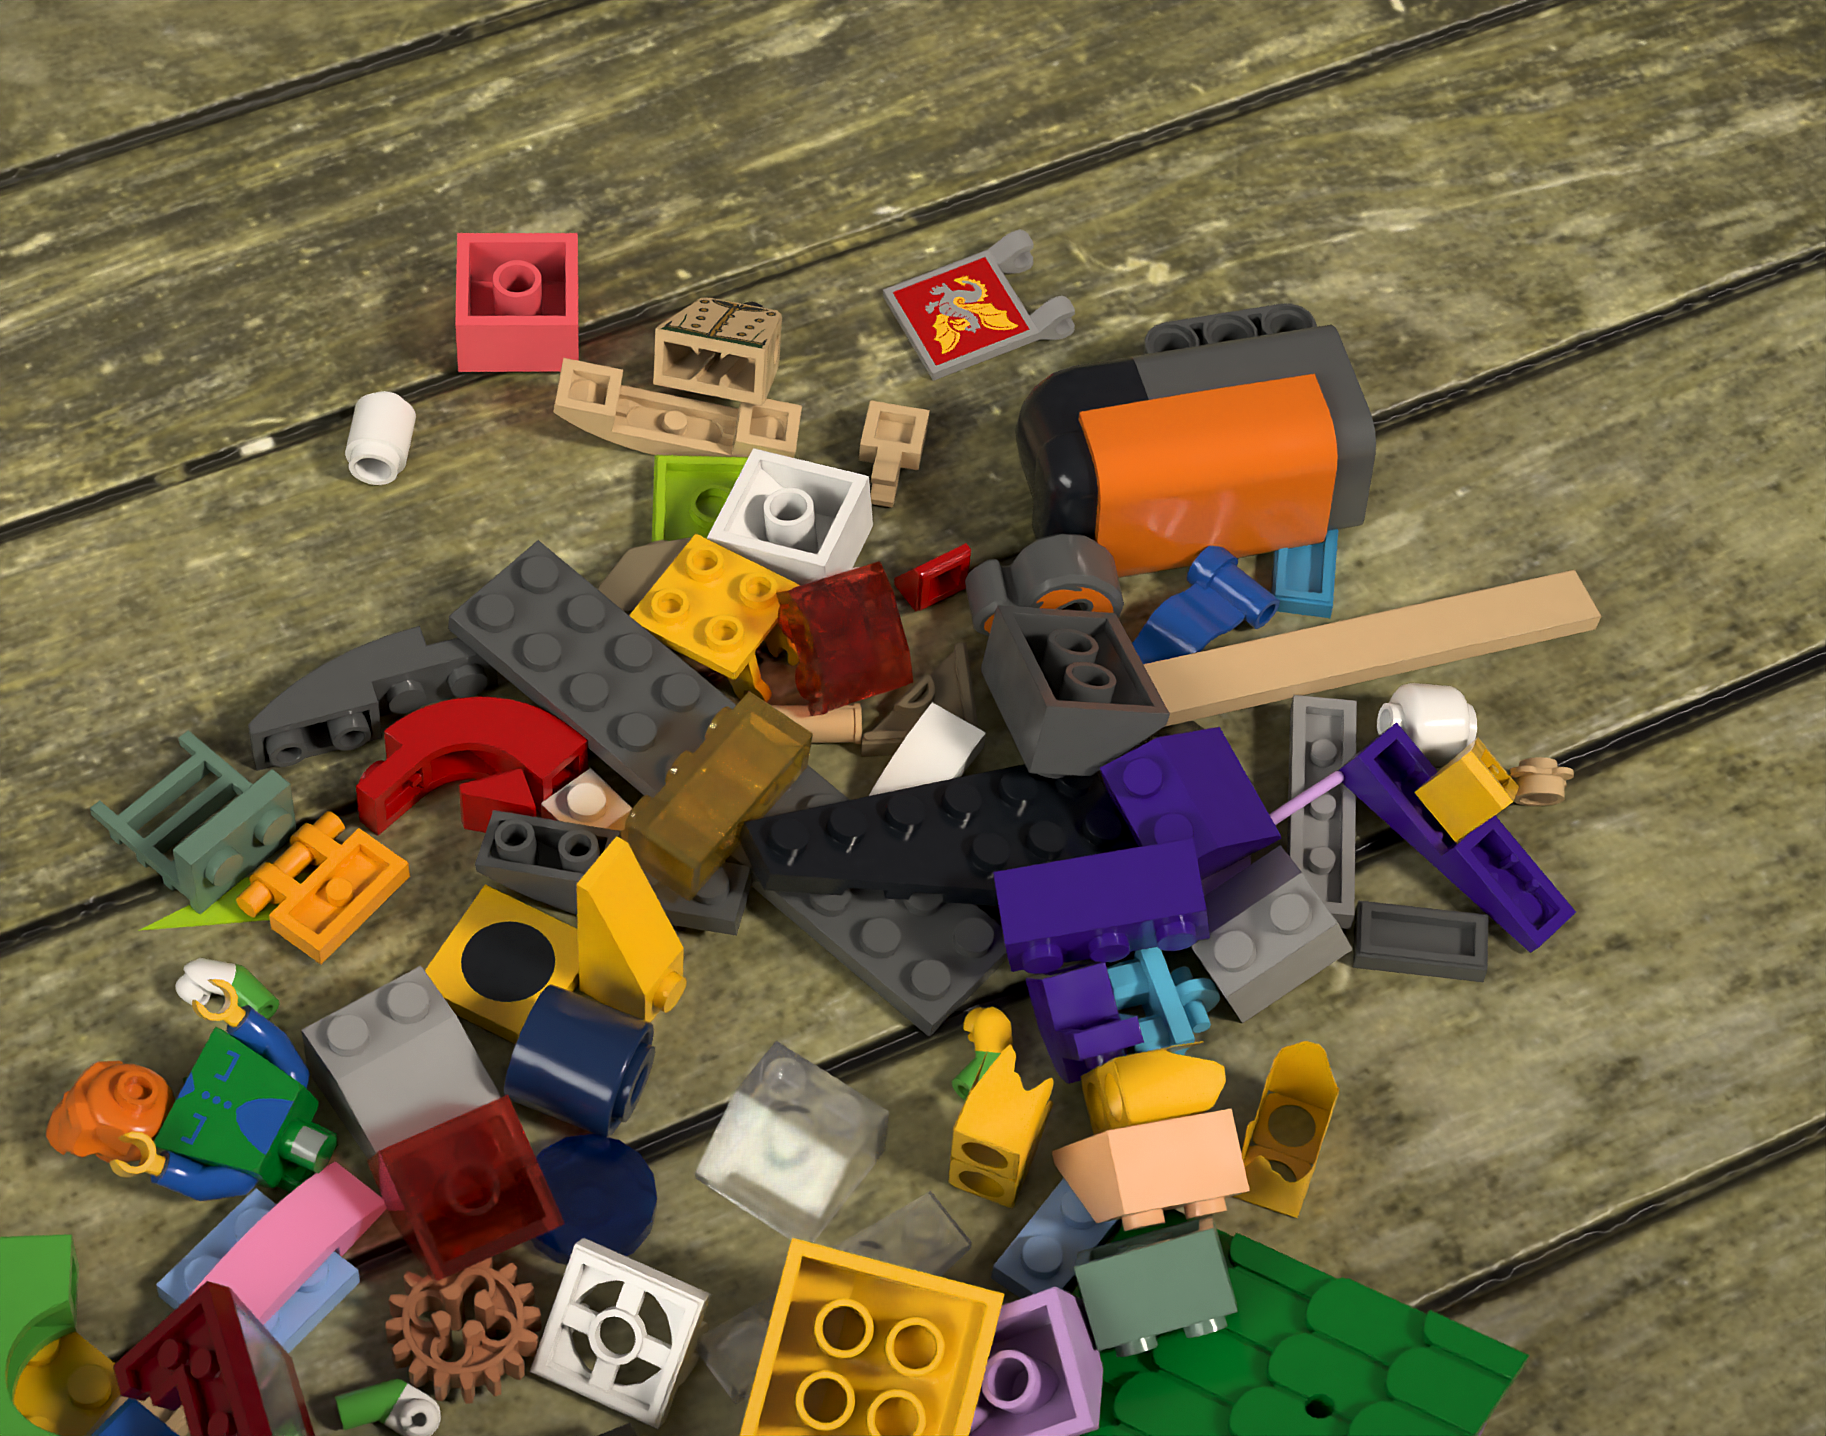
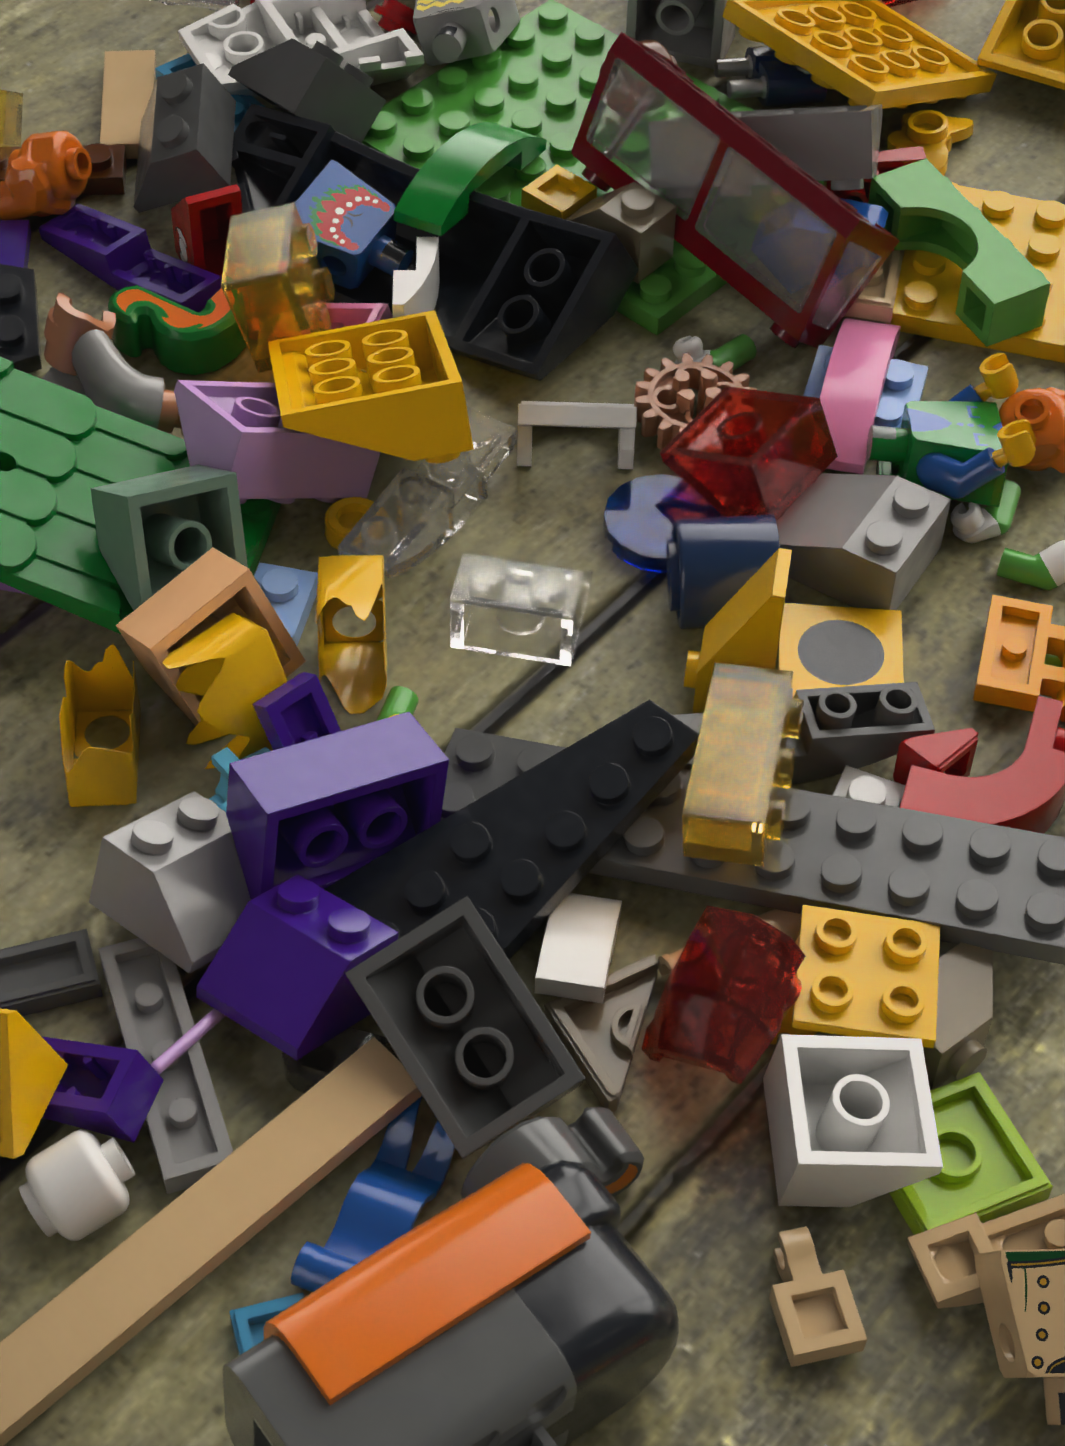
camera: 160 degrees right, 5 degrees down
red slope [894,543,971,612] -> none

